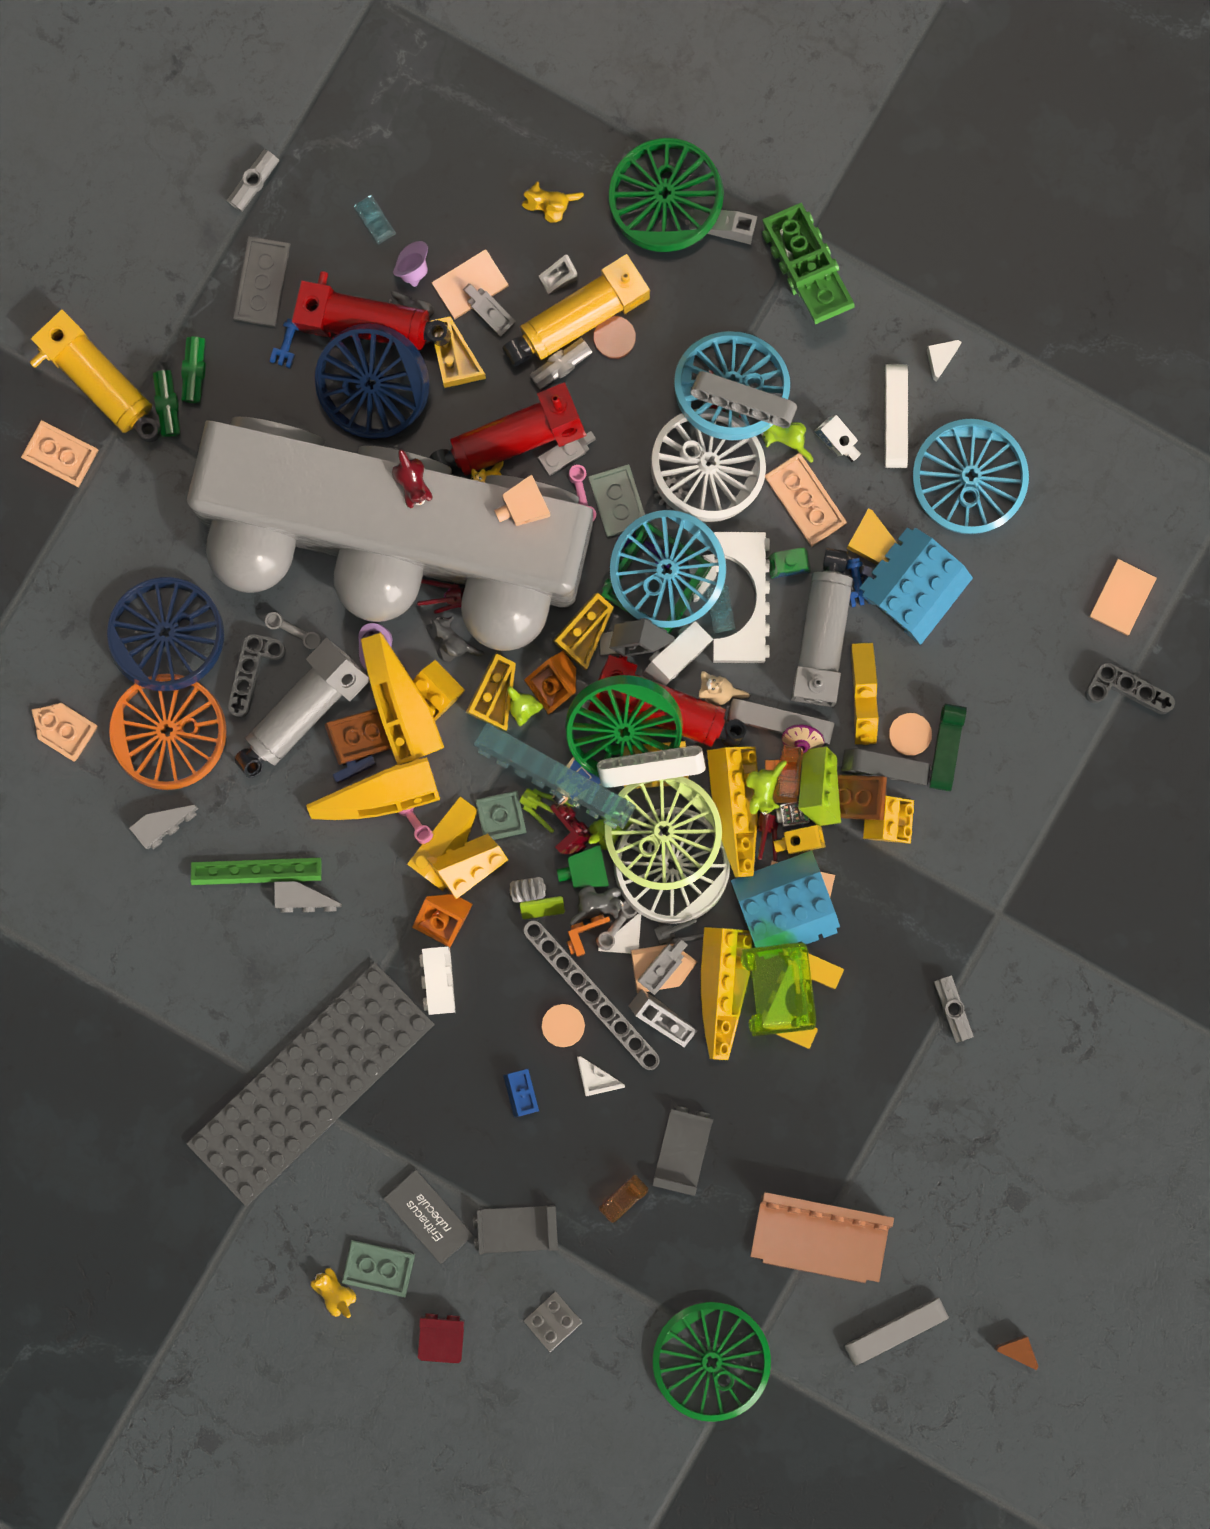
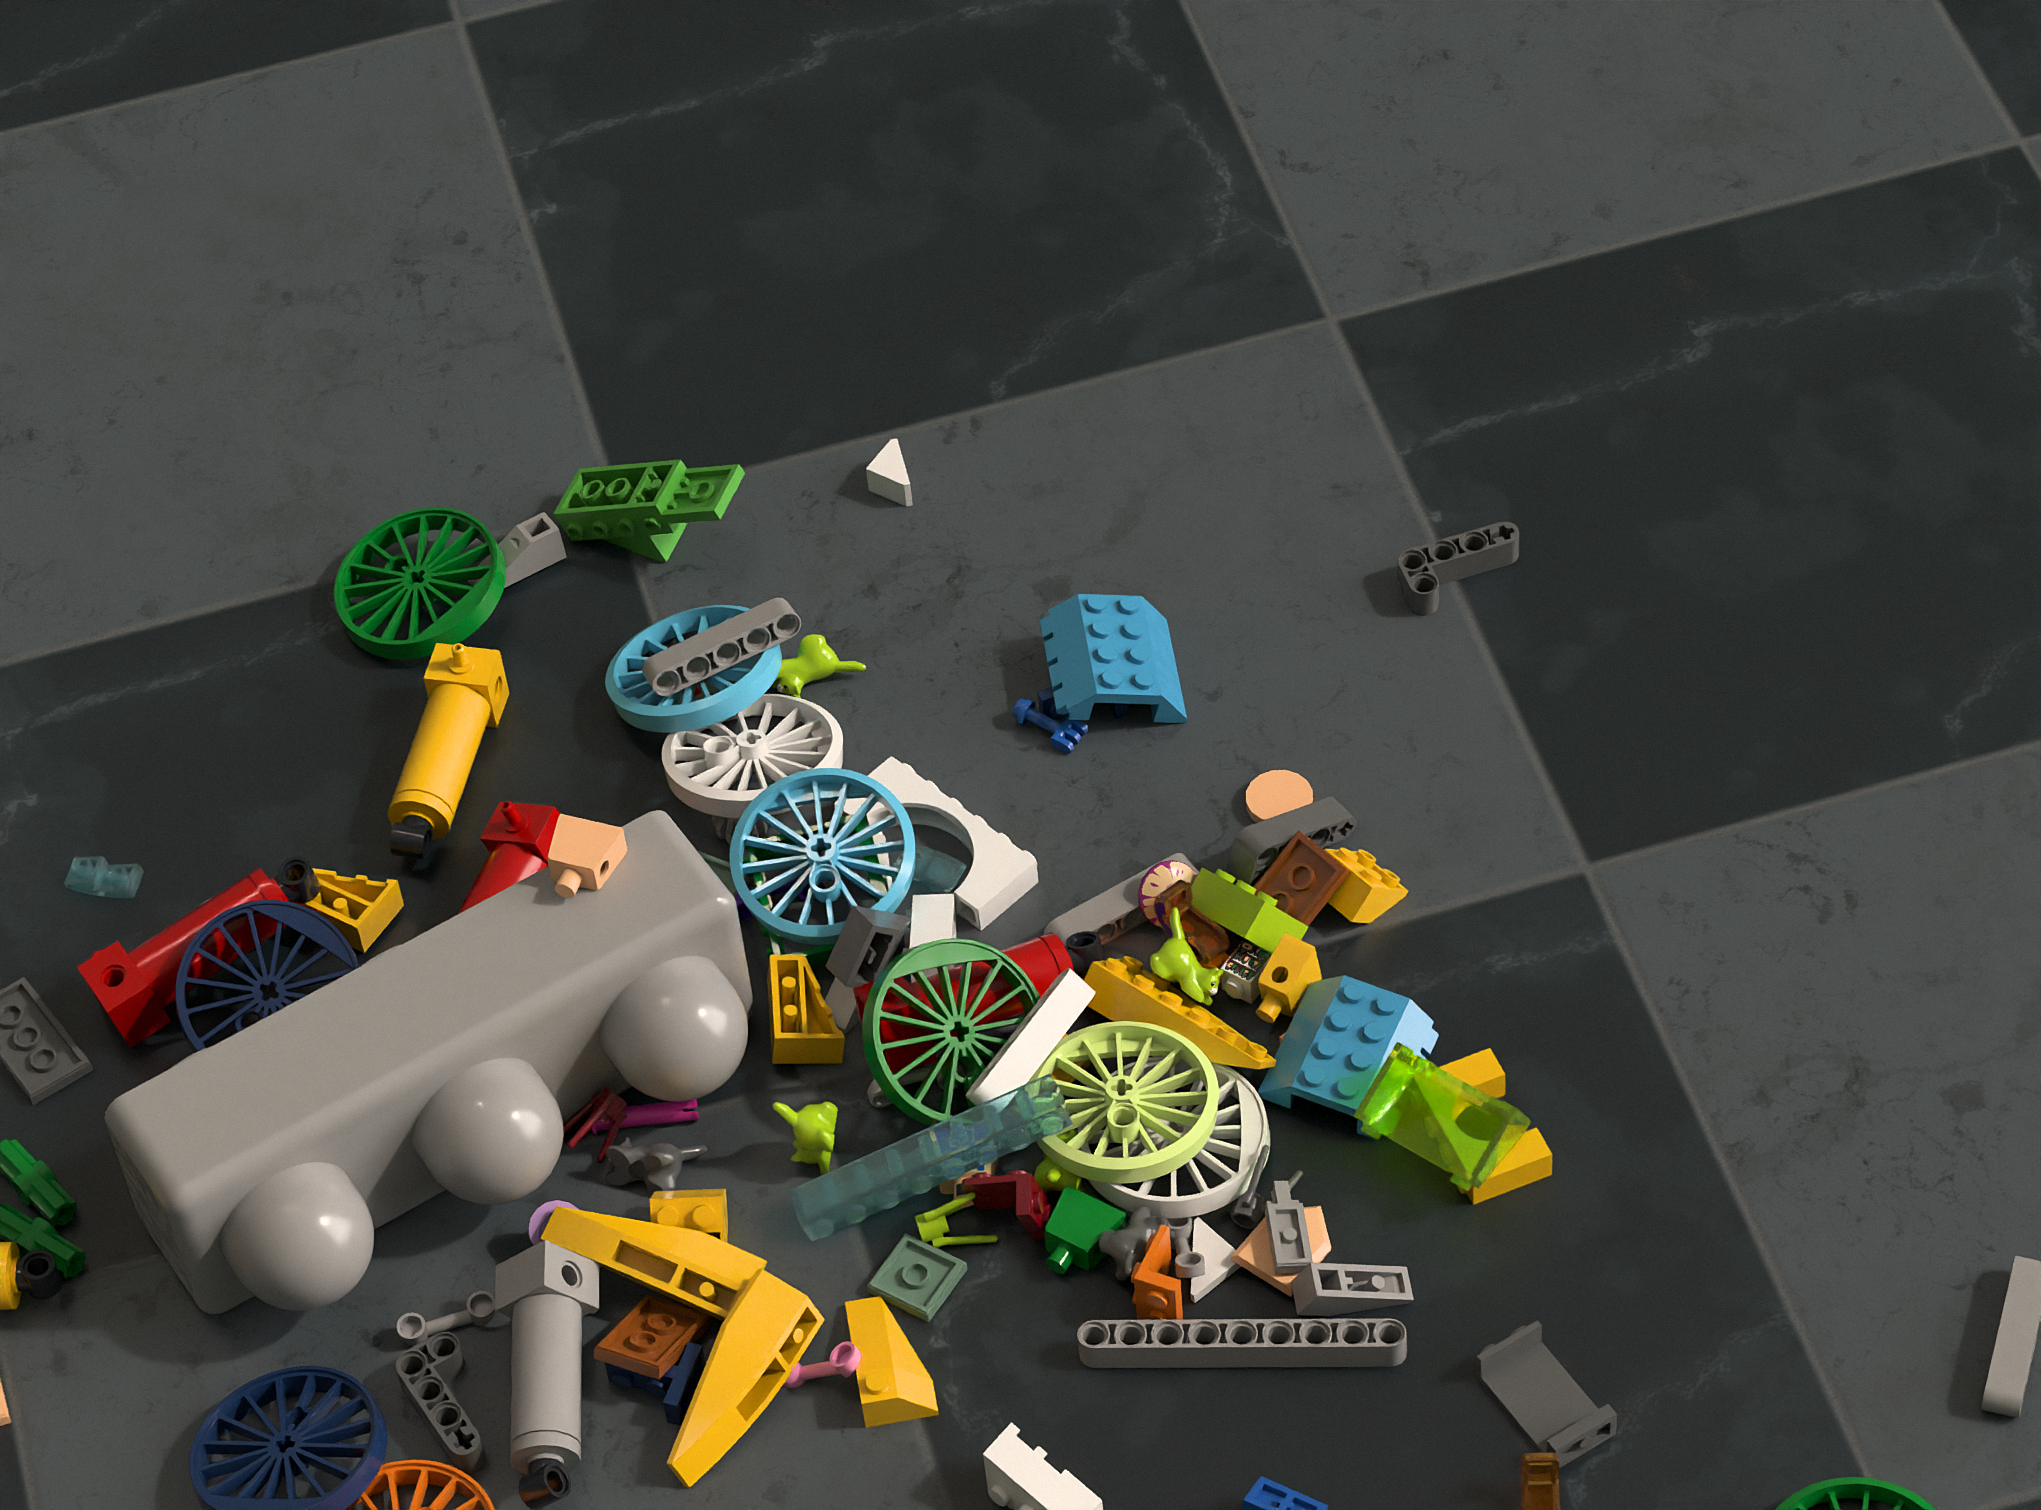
camera: 40 degrees left, 35 degrees down
blue hinge [270,318,299,368] -> none
dark red animal [392,449,433,508] -> none
lavender piece [393,241,428,287] -> none
orange slope [412,894,473,947] -> none
yellow wedge [427,834,508,899] -> none
light nougat tile [432,249,509,320] -> none
light grey hinge [463,284,516,337] -> none
yellow wedge [465,654,516,731] -> none
light grey gear [509,877,546,903] -> none
lime slope [520,896,565,919] -> none
yellow animal [522,181,584,223] -> none
orange slope [524,650,576,714] -> none
light grey piece [530,337,592,391] -> none
white slope [539,255,578,294] -> none
light nougat tile [542,1004,585,1047] -> none
white tile [577,1056,625,1096] -> none
tile [594,316,636,359] -> none
tan animal [699,671,750,705] -> none
yellow wedge [701,927,752,1060] -> none
nougat piece [750,1192,894,1283] -> none
dark red plant [757,813,778,861] -> none
light nougat tile [765,453,847,547] -> none
green torso [767,548,811,579] -> none
light grey piece [791,548,853,707] -> none
white torso [814,415,861,463] -> none
yellow slope [847,508,898,565] -> none
yellow arch [851,643,879,745] -> none
white beam [885,364,908,468] -> none
medium azure piece [913,419,1029,534] -> none
dark green beam [929,703,967,792] -> none
light grey piece [934,975,974,1043] -> none
light nougat tile [1089,559,1157,636] -> none

